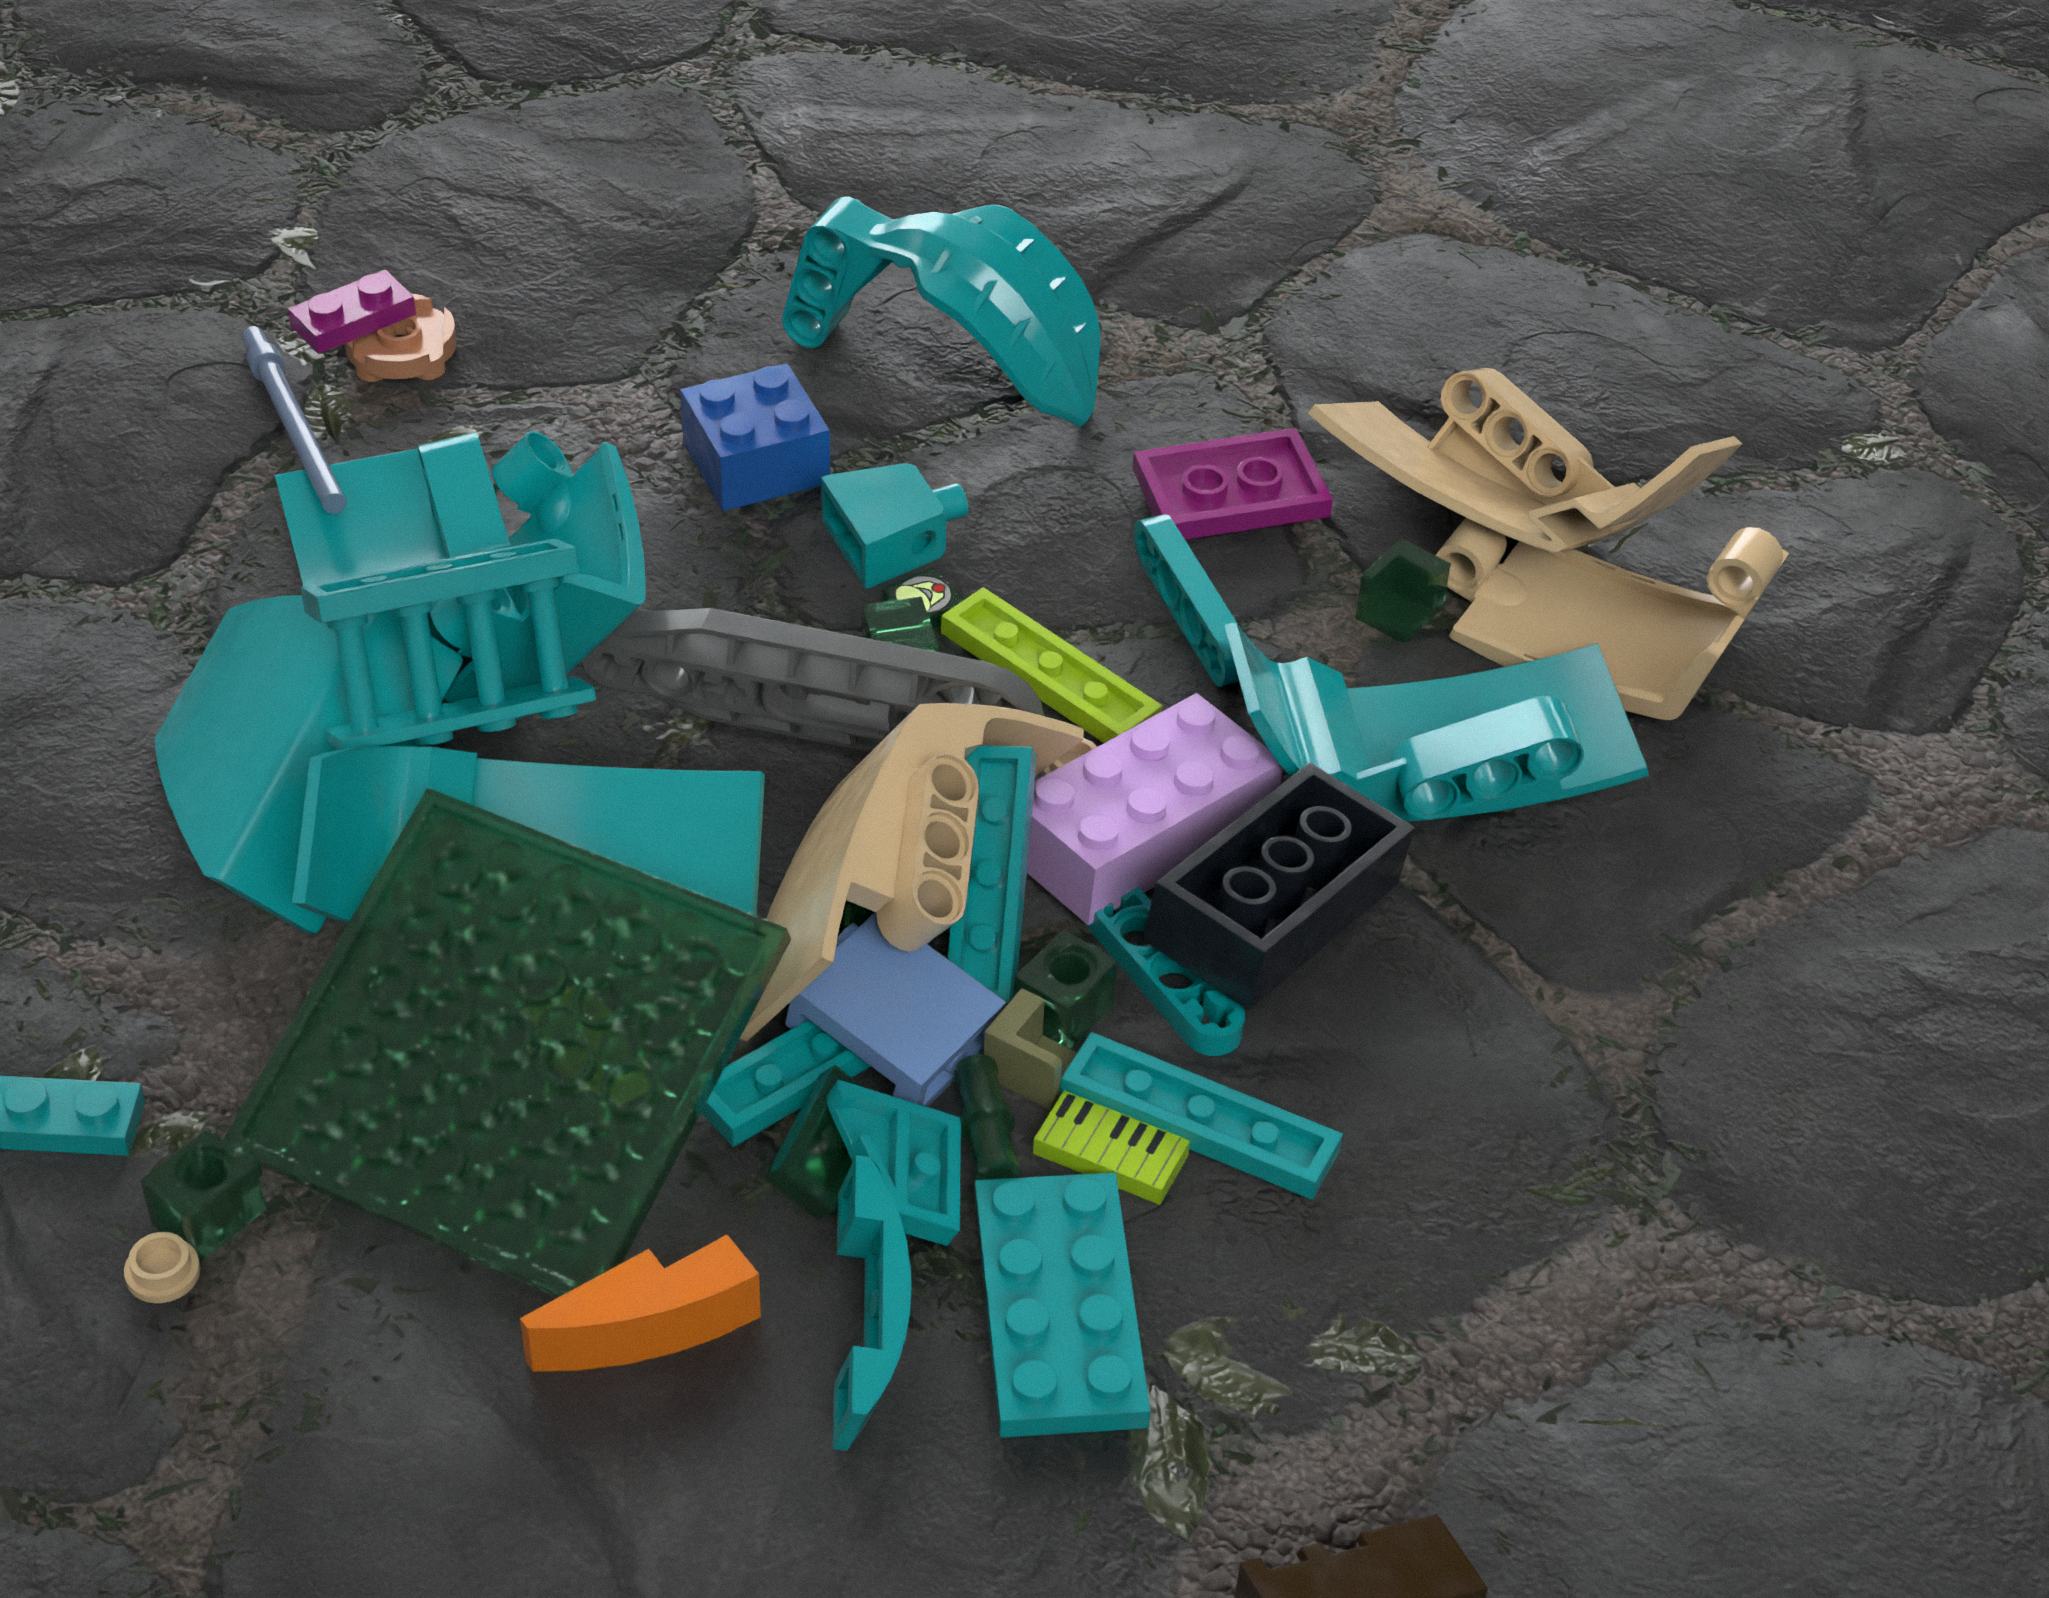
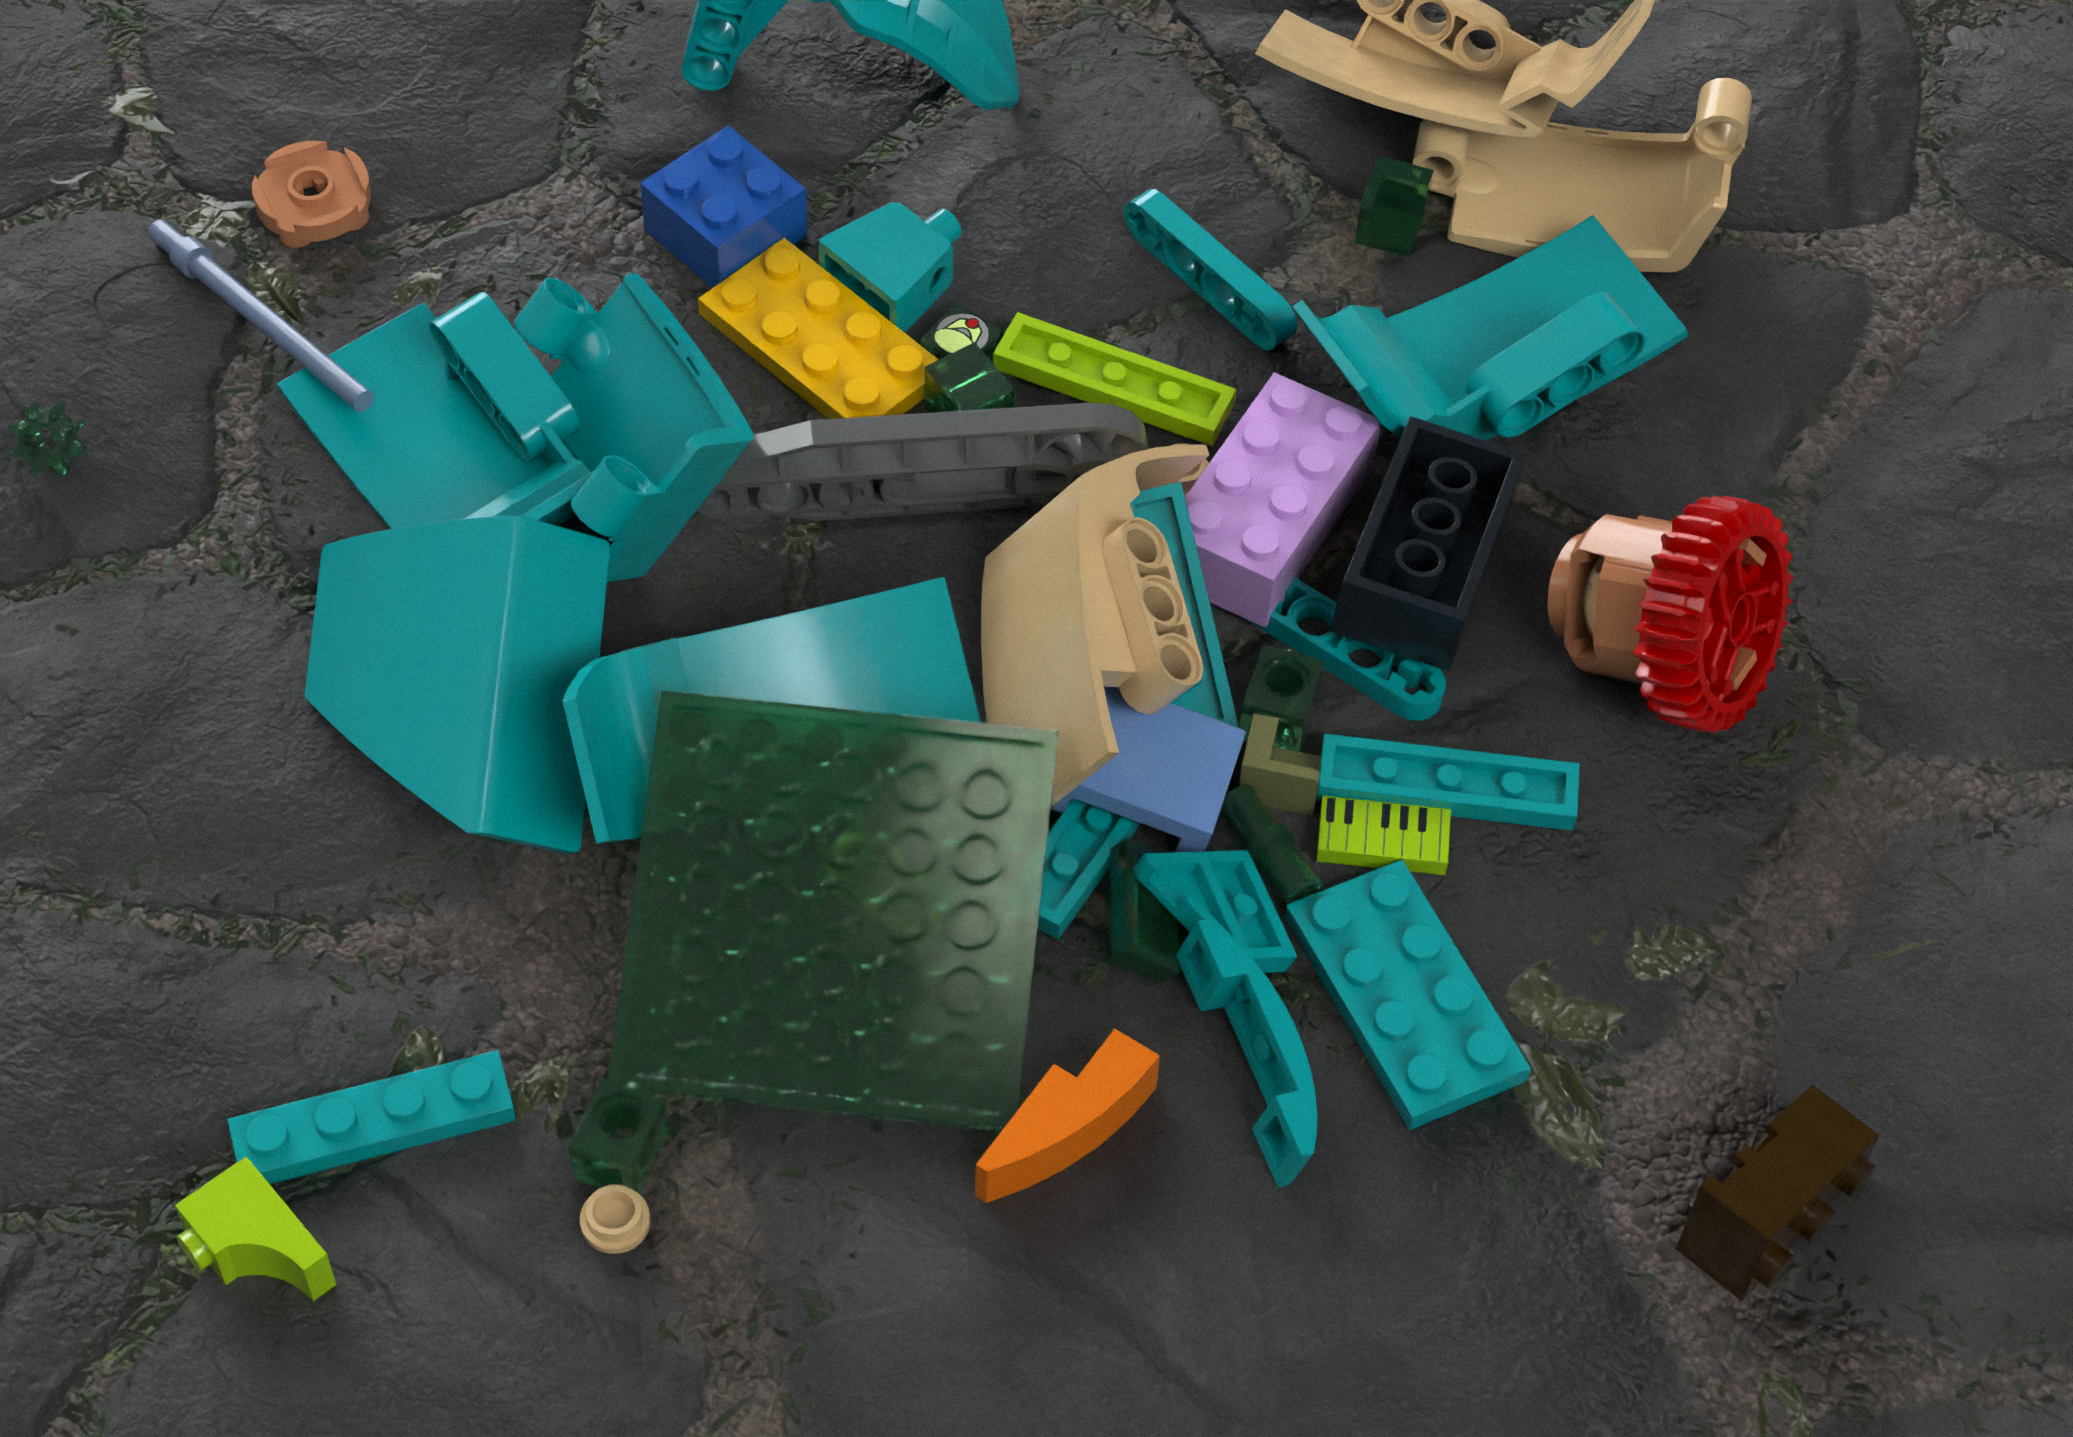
camera: 20 degrees left, 10 degrees up
magenta plate [288,270,416,354] -> none
teal fence [300,538,596,750] -> none
magenta plate [1133,428,1333,540] -> none
none -> clear green gear [7,400,88,477]
none -> yellow plate [698,238,947,419]
none -> red piece [1547,496,1794,733]

